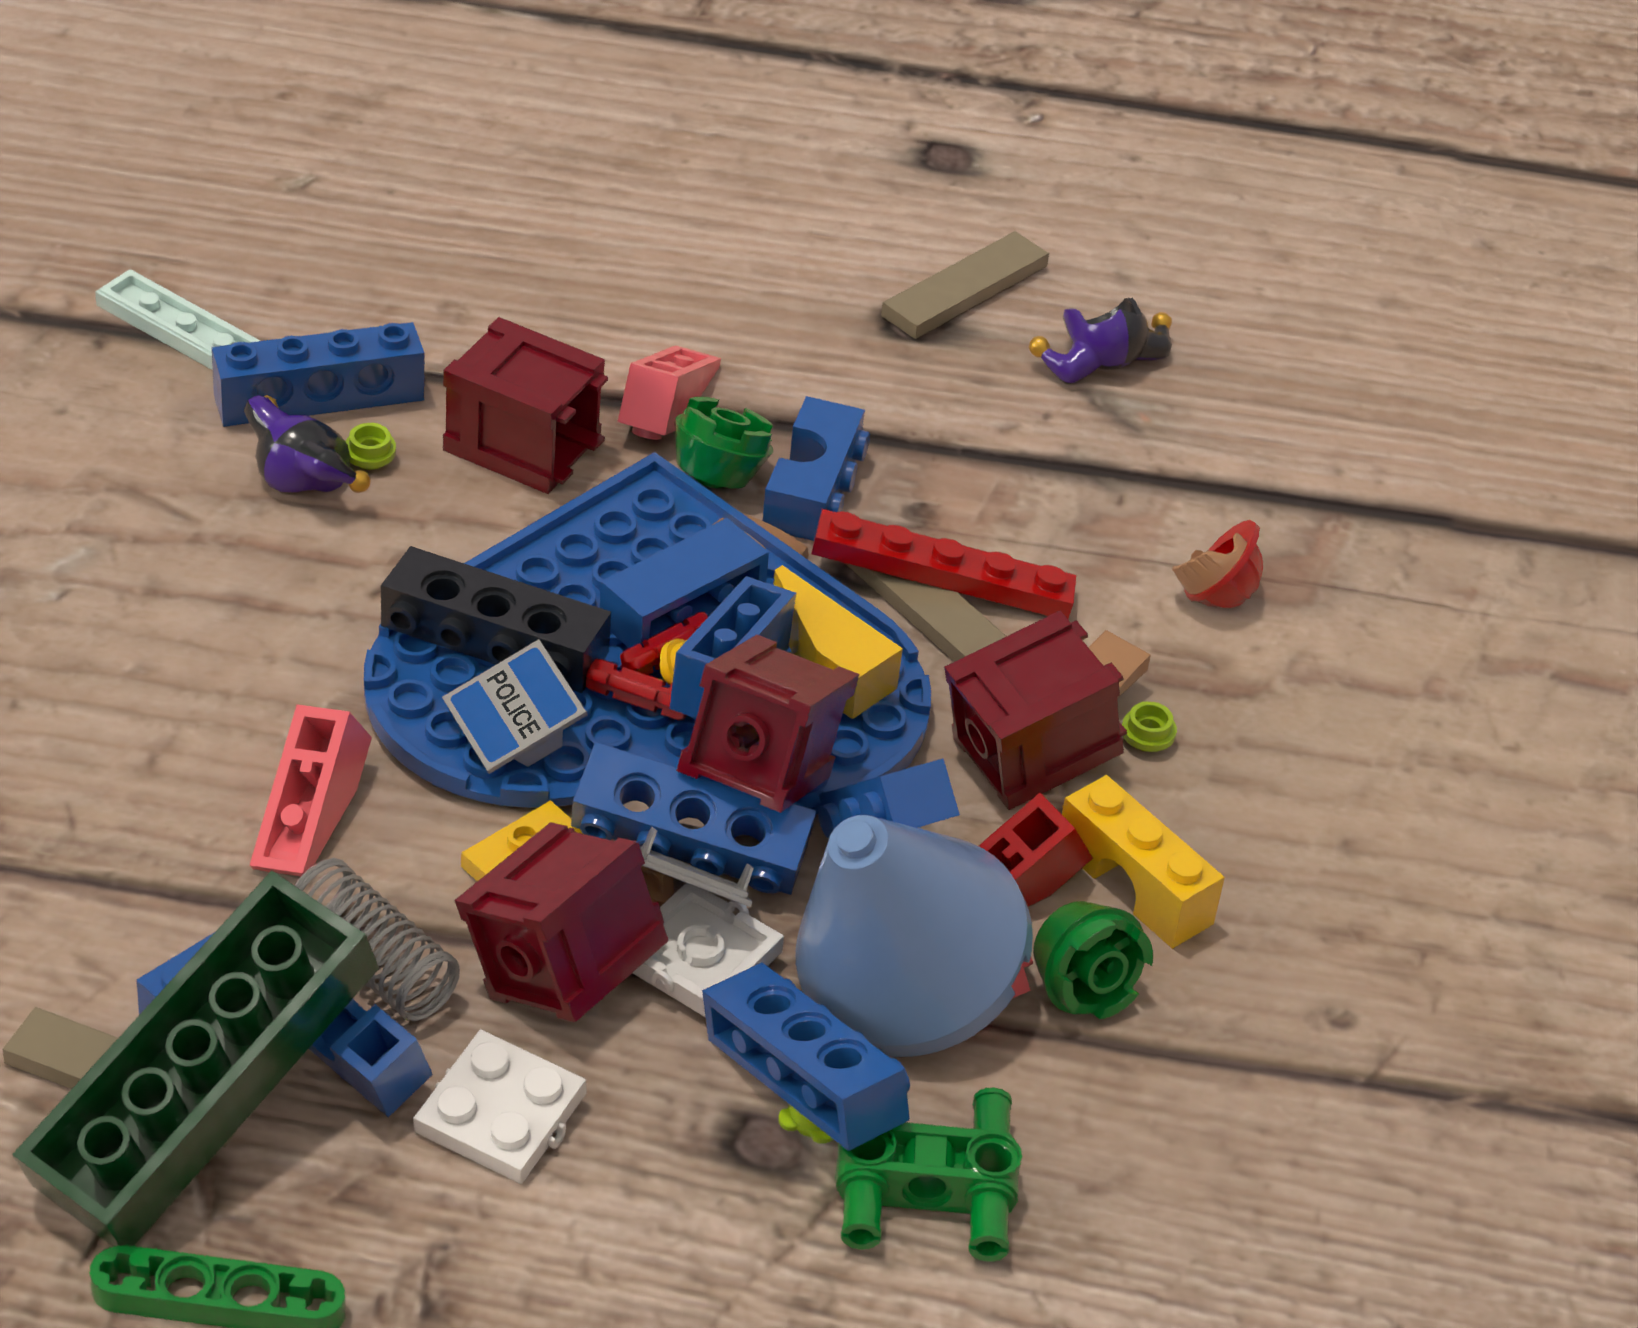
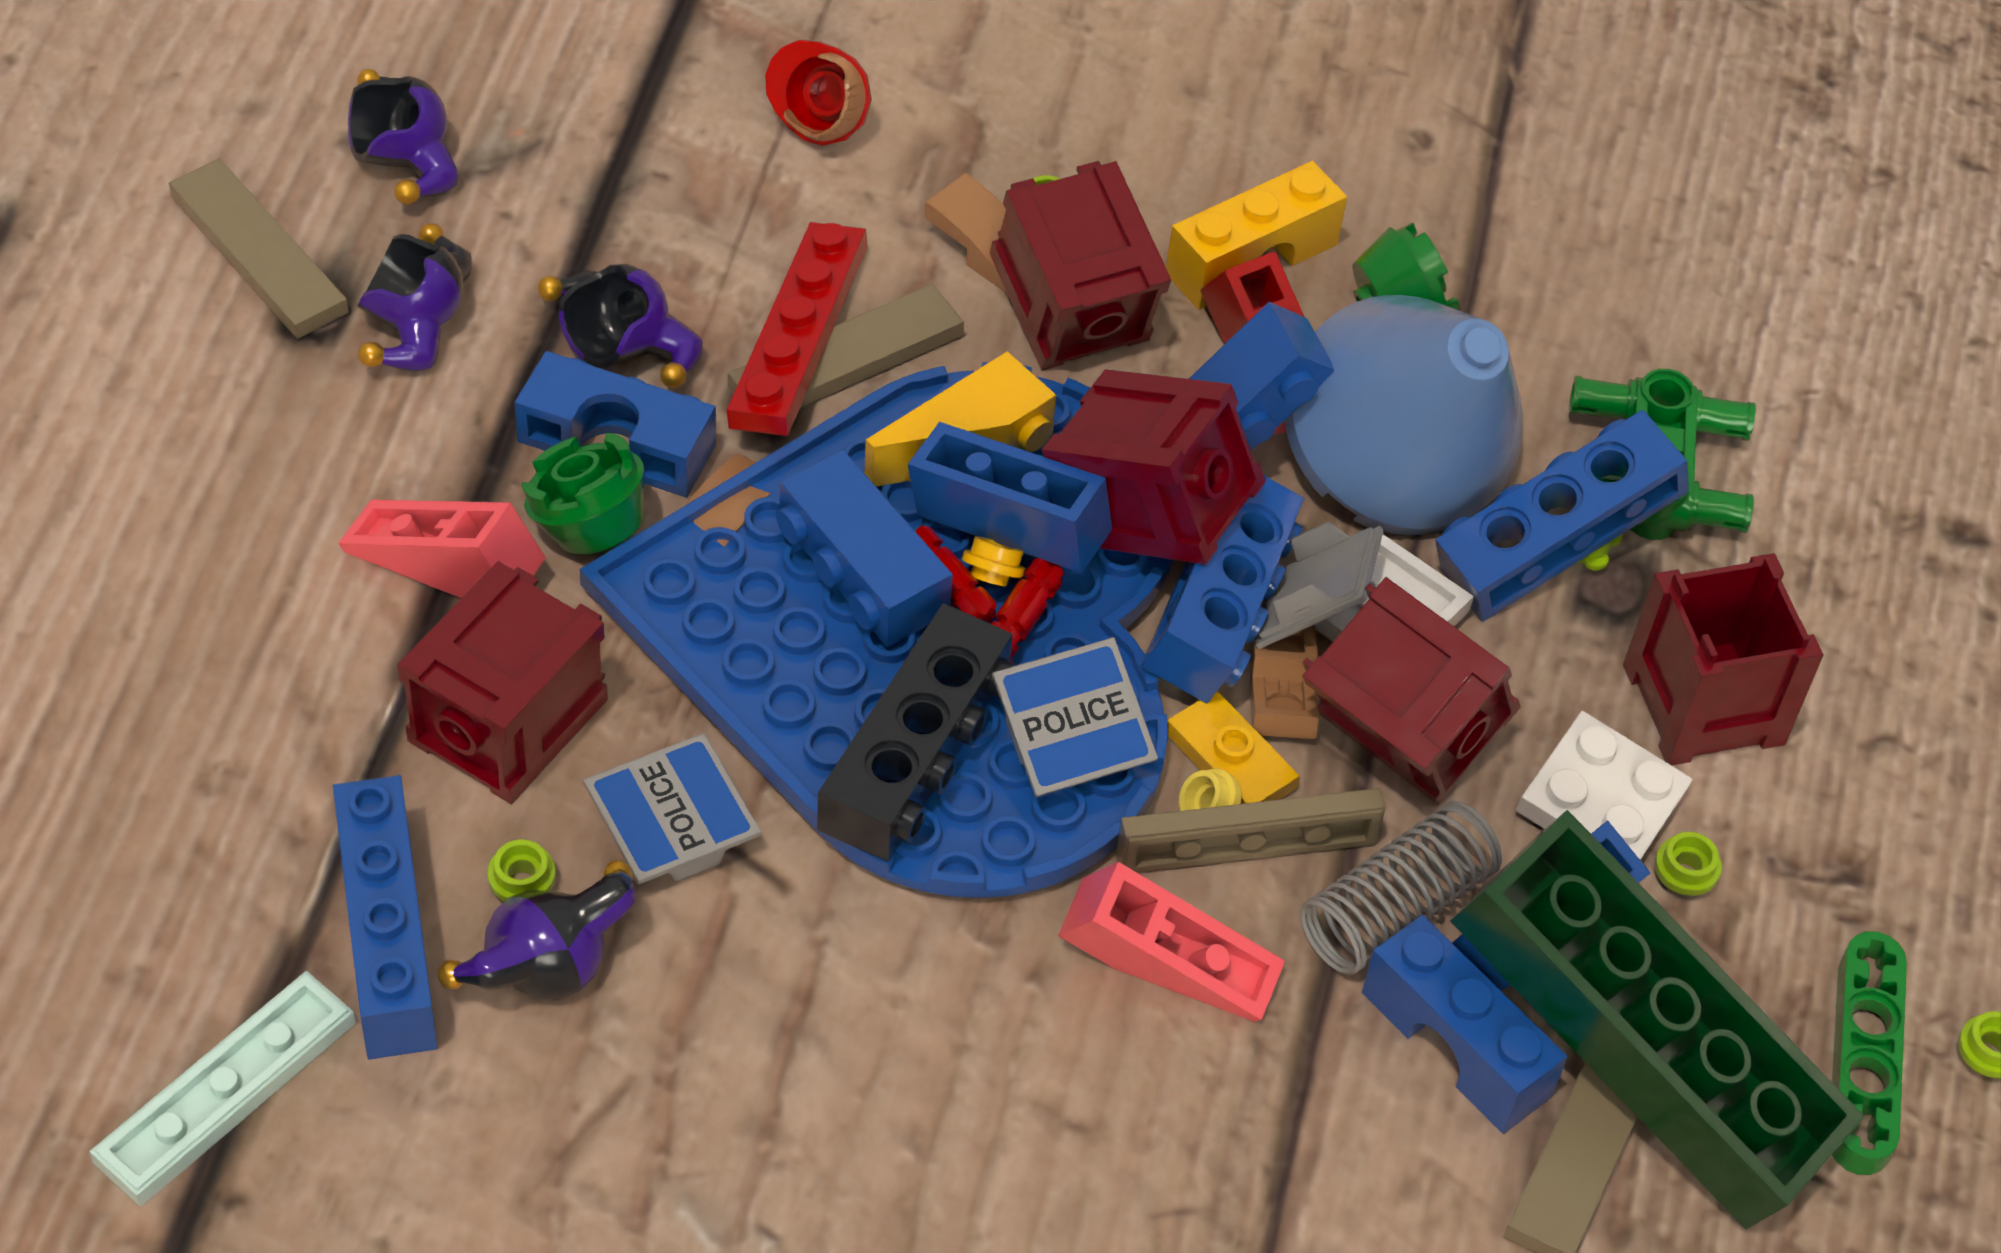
camera: 85 degrees left, 10 degrees up
none -> piece [357,223,472,372]
none -> piece [538,264,703,389]
none -> piece [583,733,761,885]
none -> dark tan tile [1115,788,1386,873]
none -> light yellow plate [1178,769,1241,811]
none -> dark red container [1623,553,1824,766]
none -> lime plate [1654,831,1722,896]

